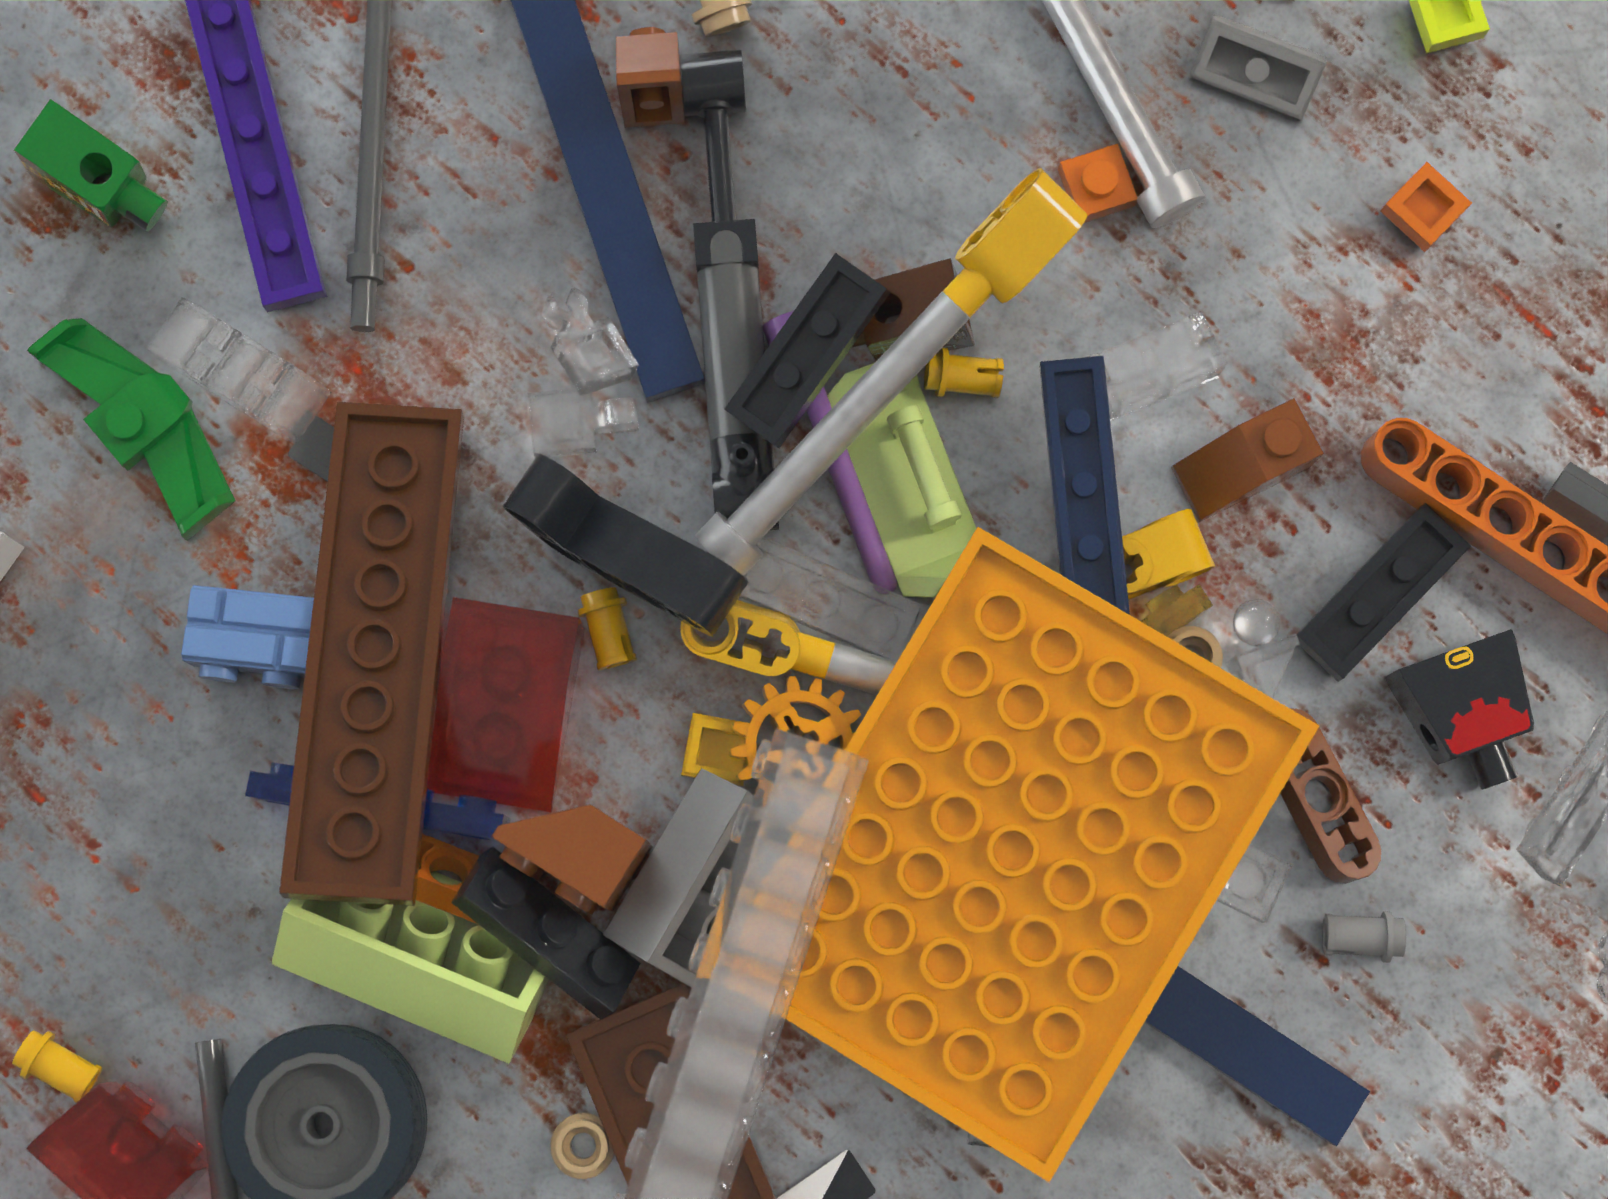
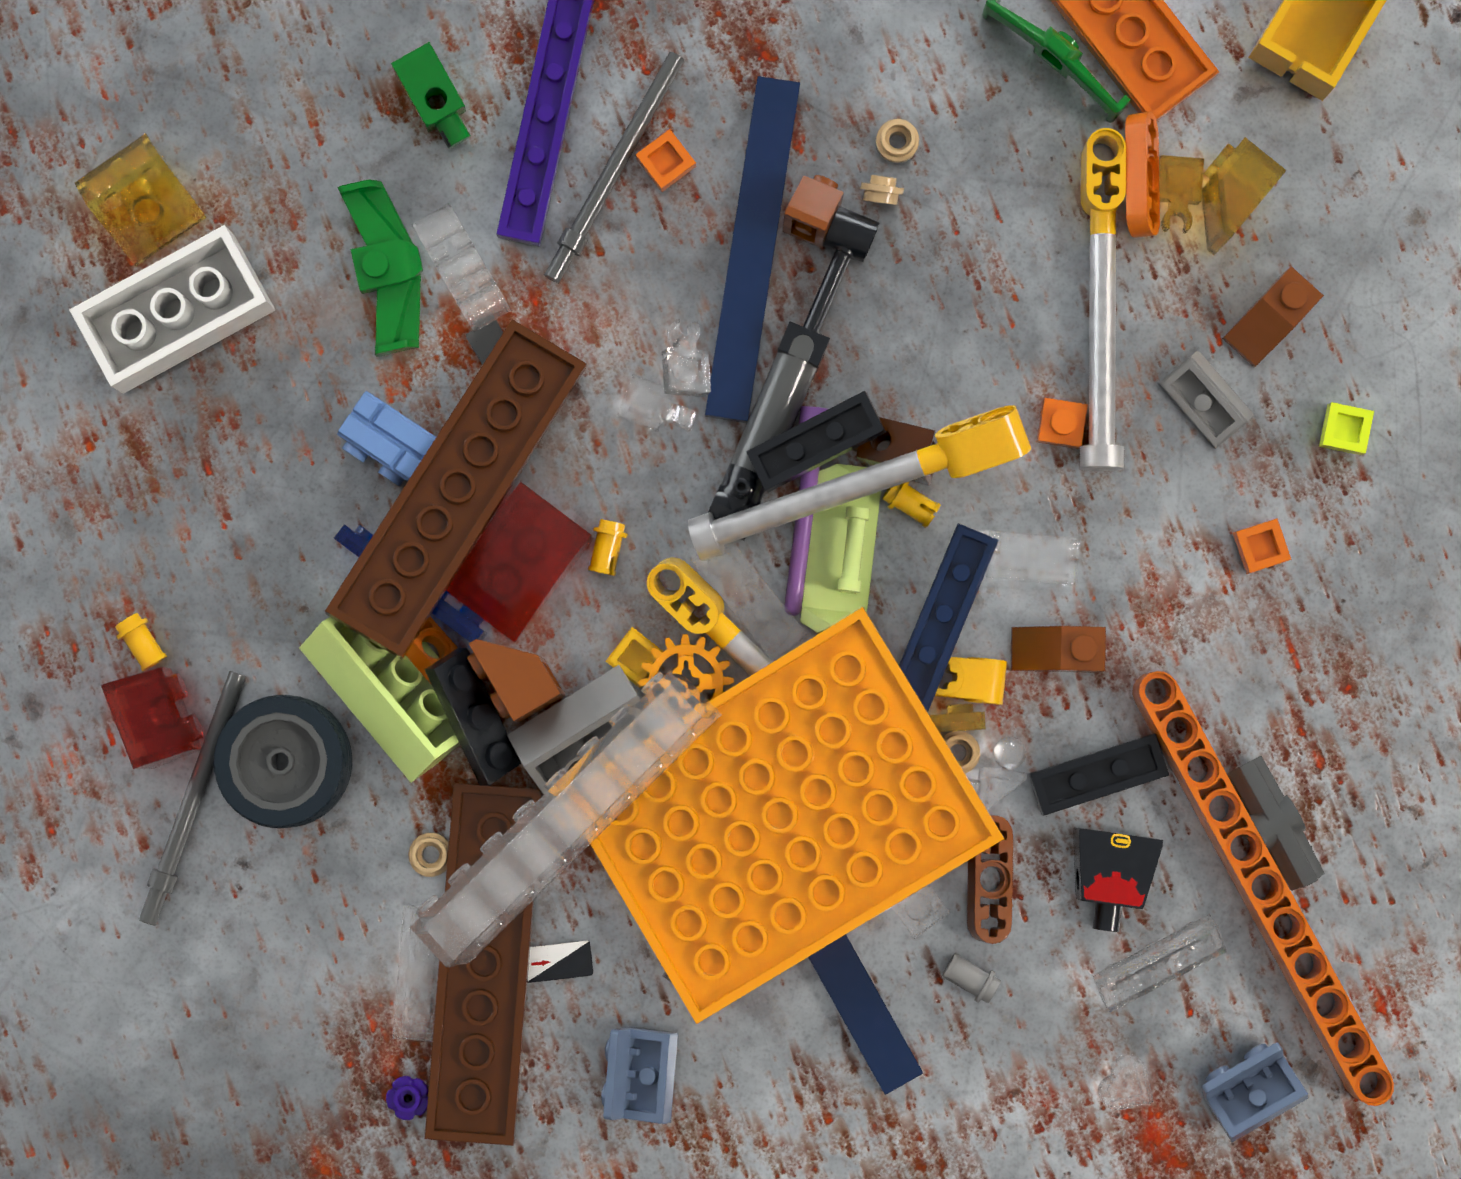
camera: 30 degrees right, 5 degrees up
black beam [503,454,749,637] -> none
none -> orange plate [635,129,696,192]

